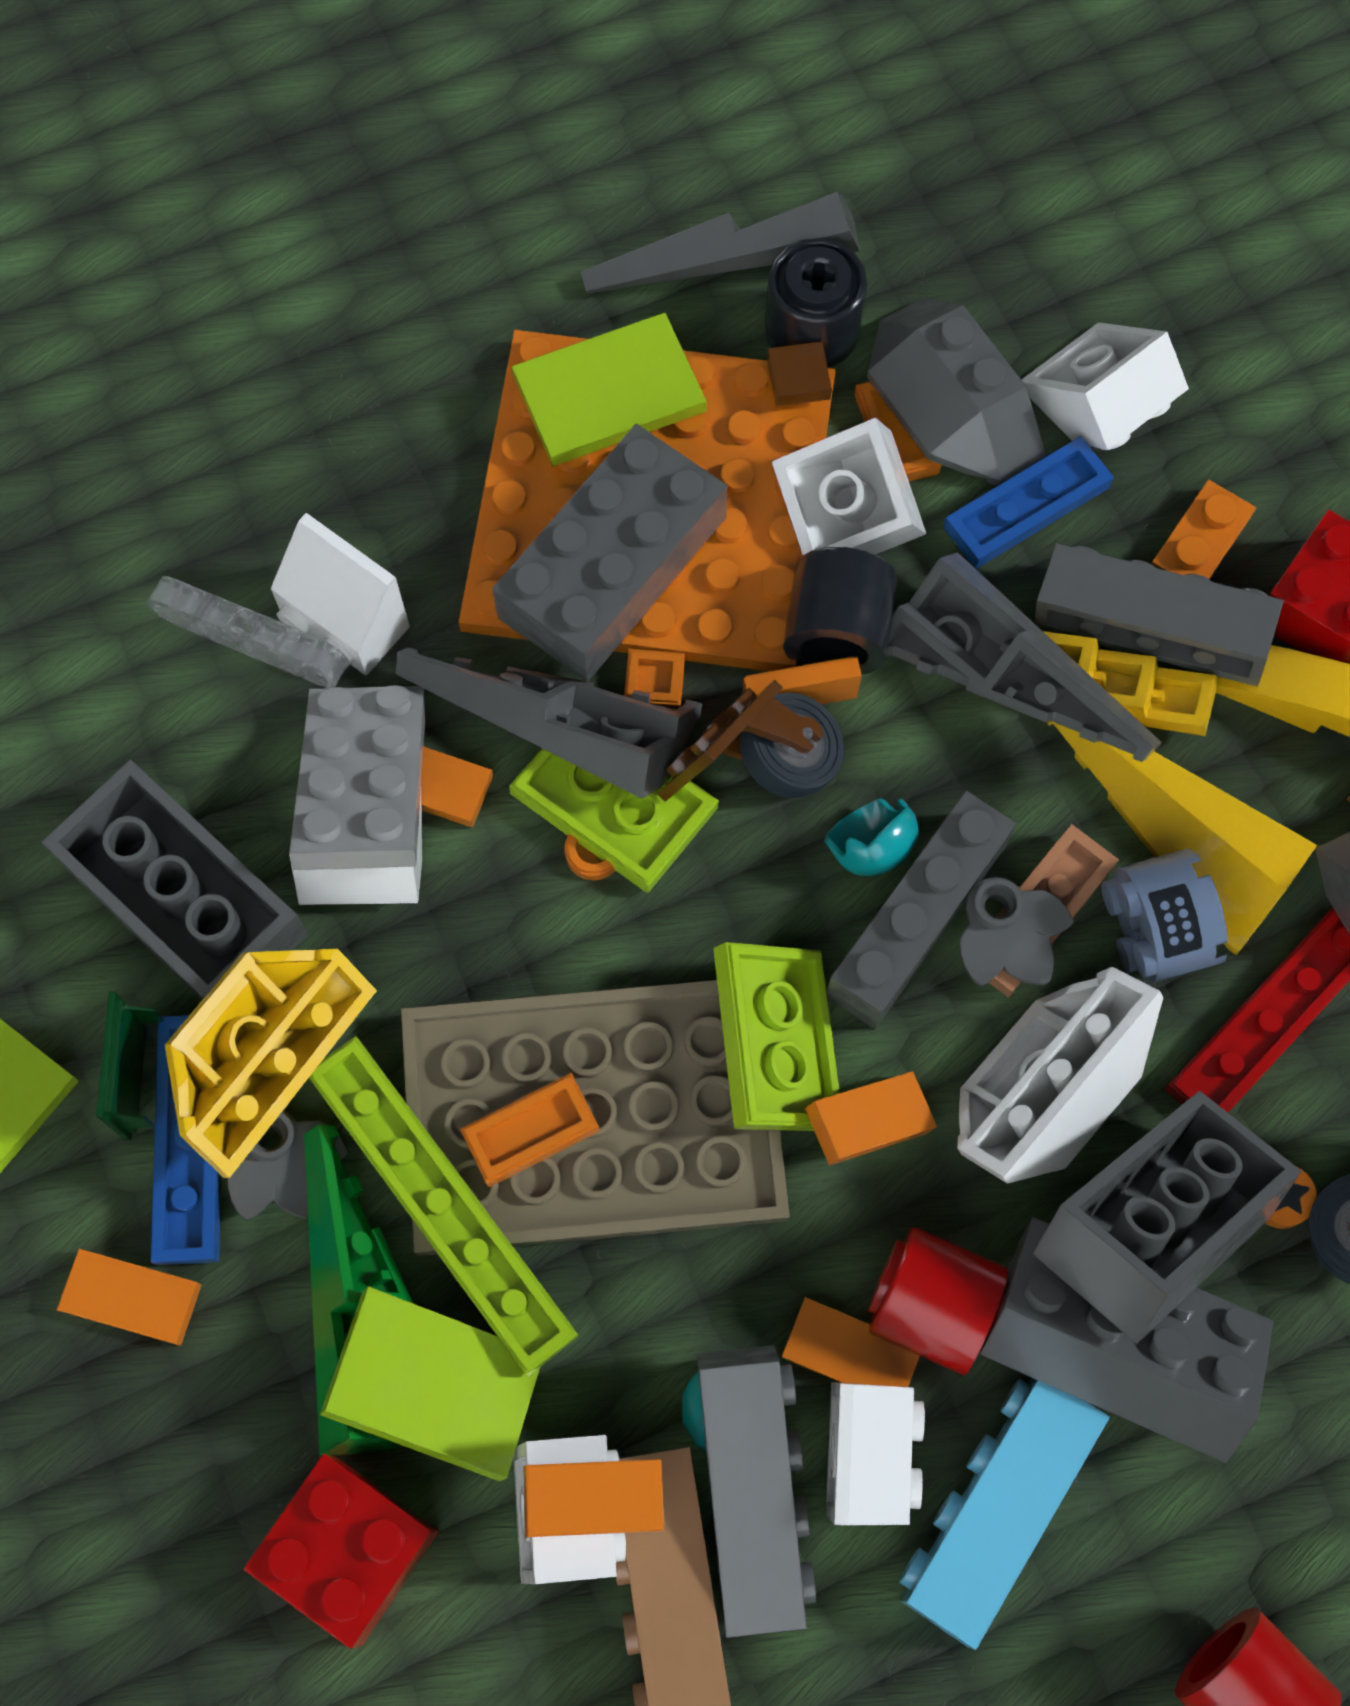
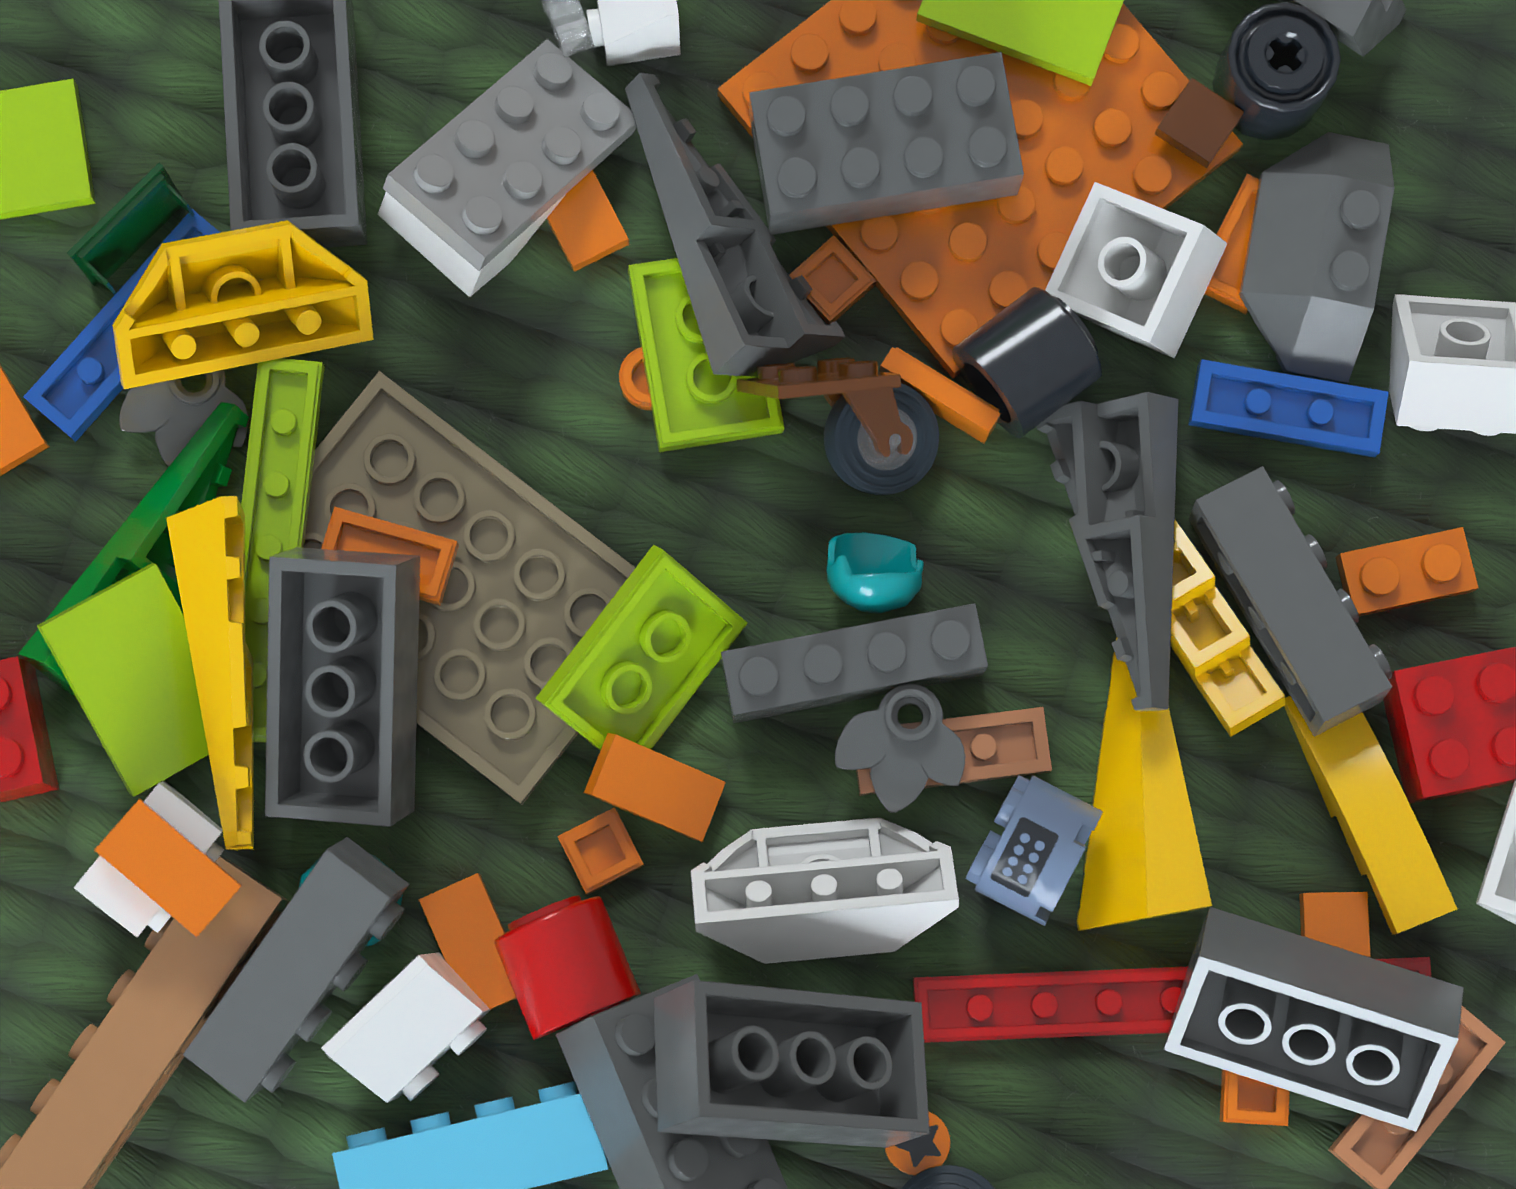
camera: 40 degrees right, 10 degrees up
none -> yellow wedge [166,496,254,850]
none -> dark grey brick [265,547,420,826]
none -> orange tile [557,807,644,895]

